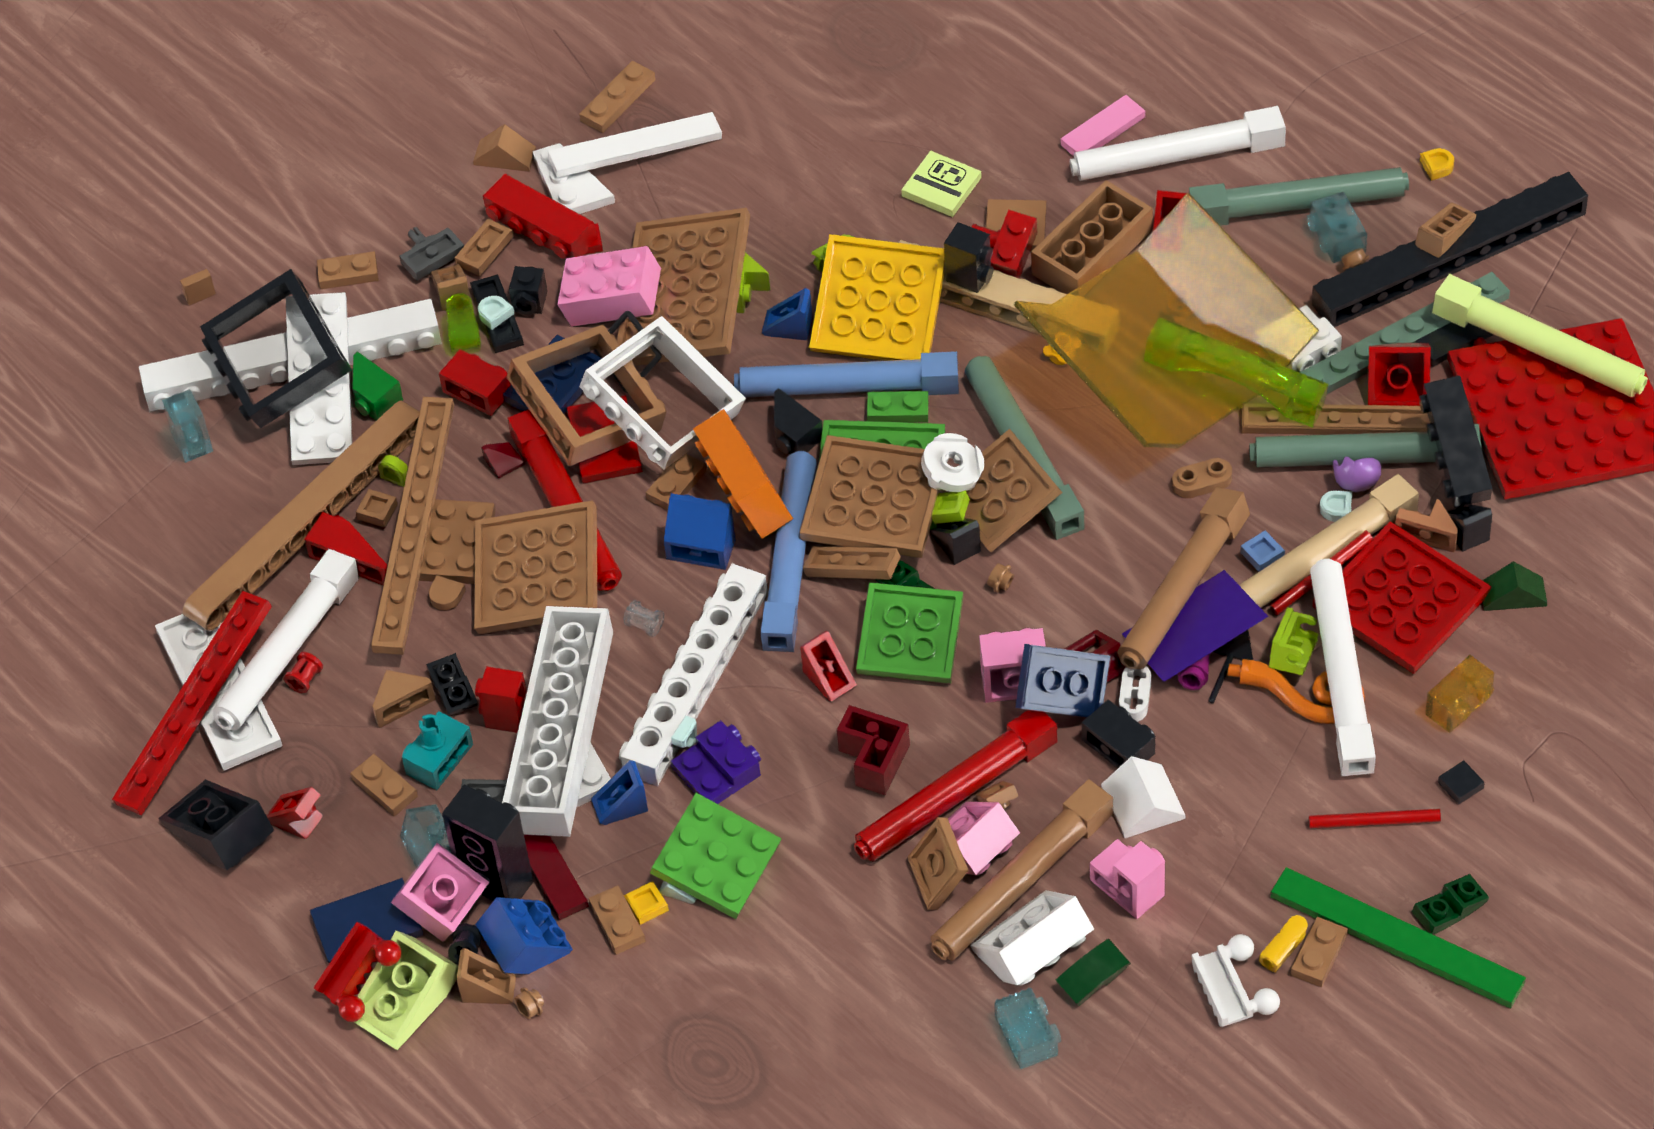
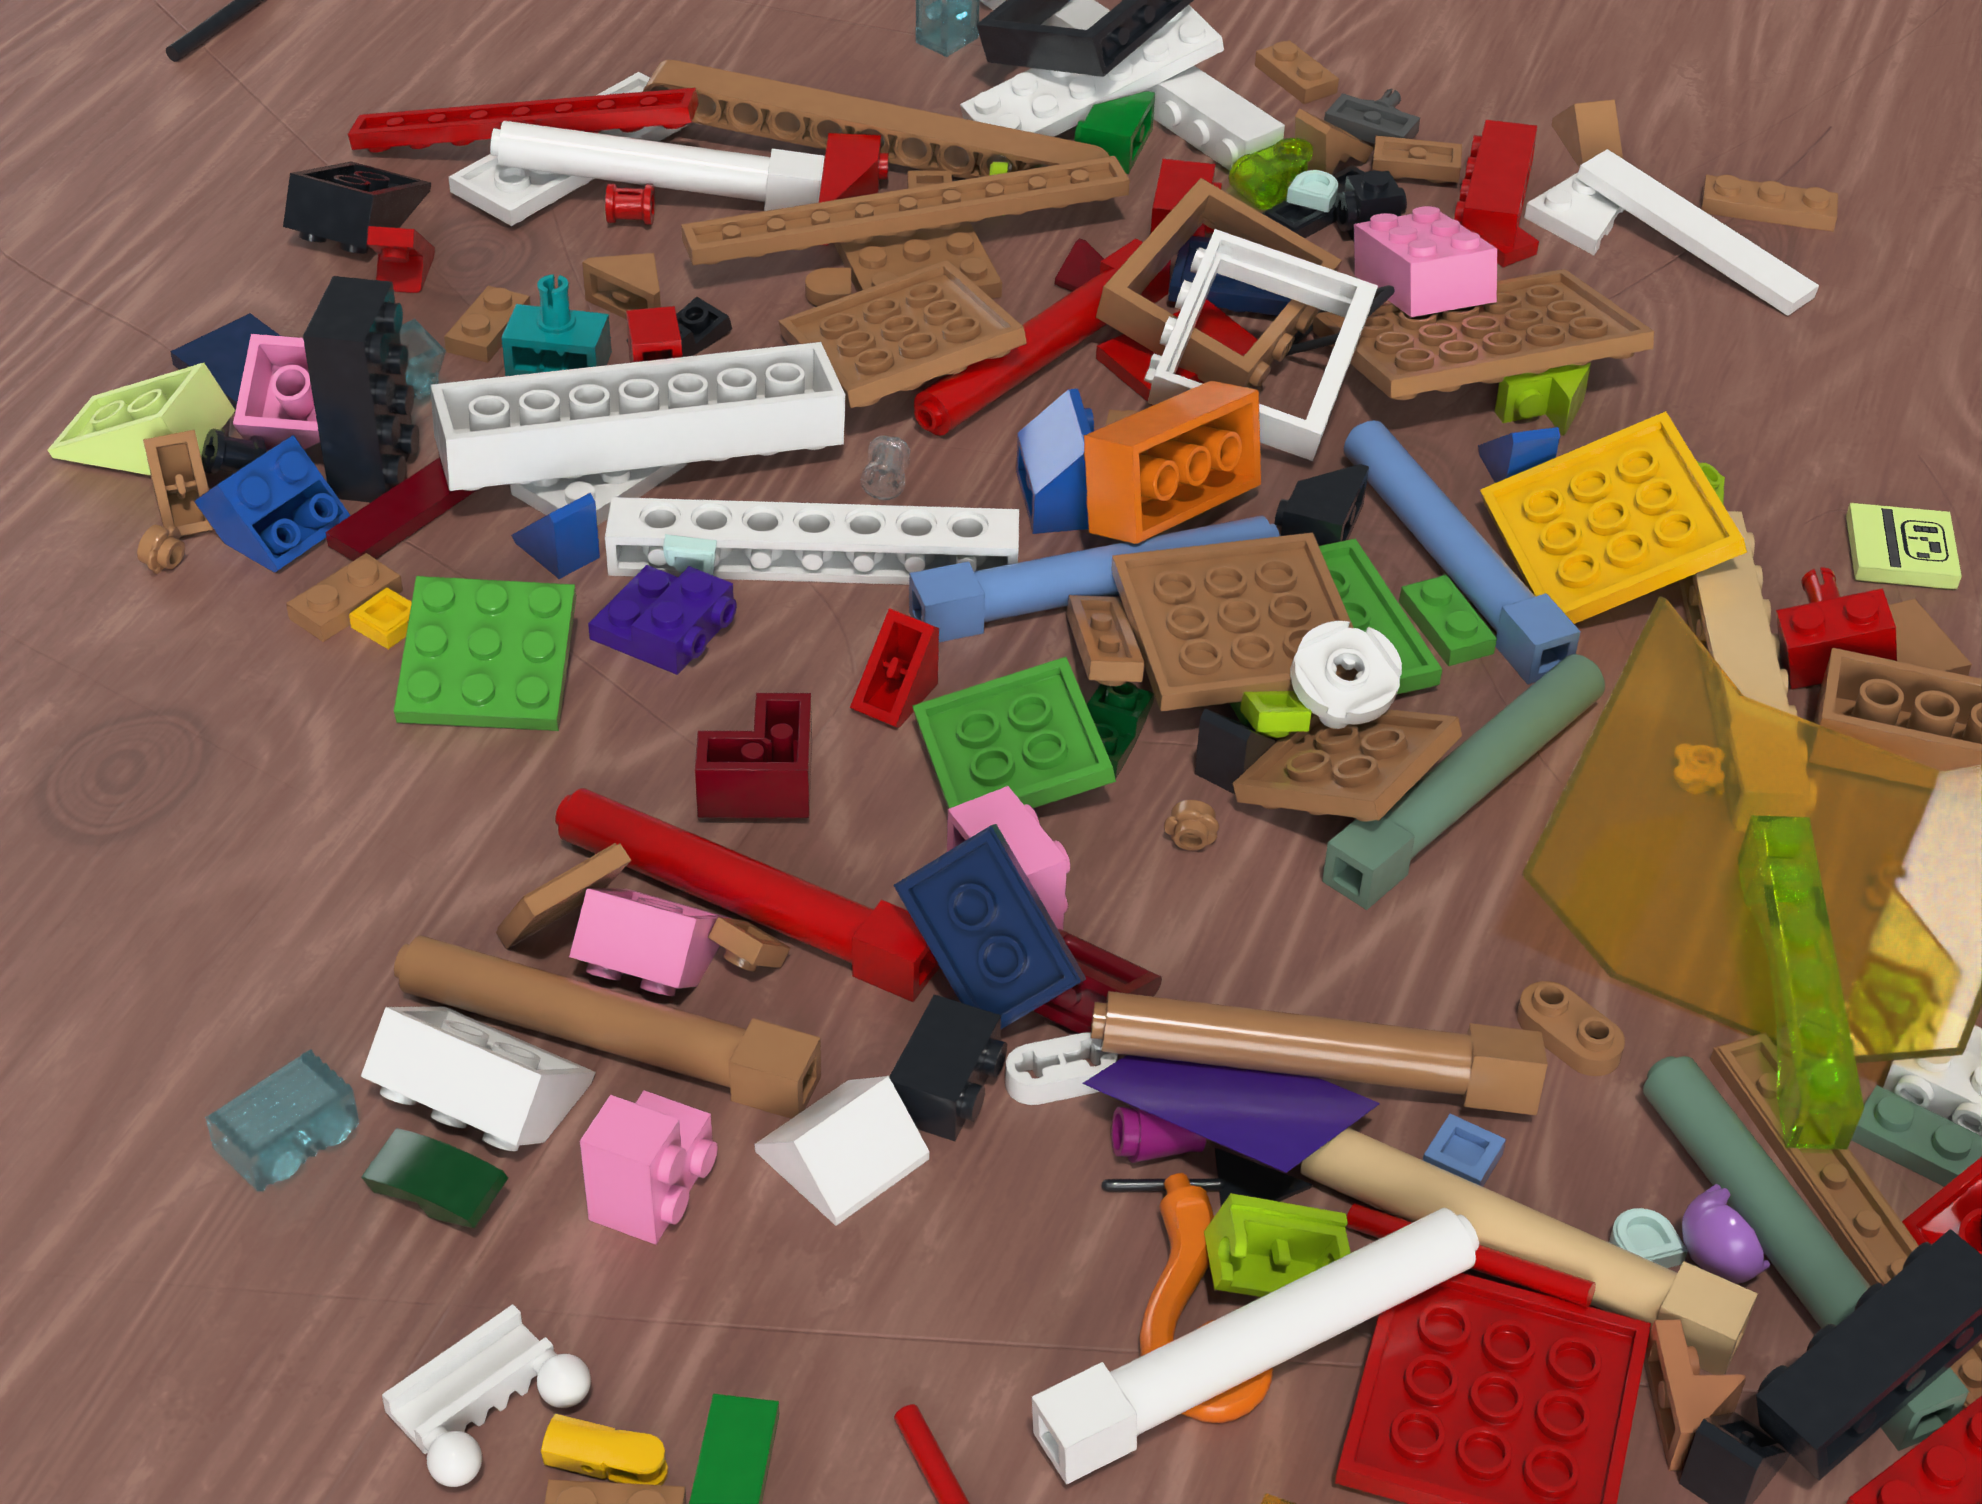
camera: 60 degrees right, 10 degrees down
red gear [314,922,402,1022] -> none
black brick [944,222,994,293] -> none

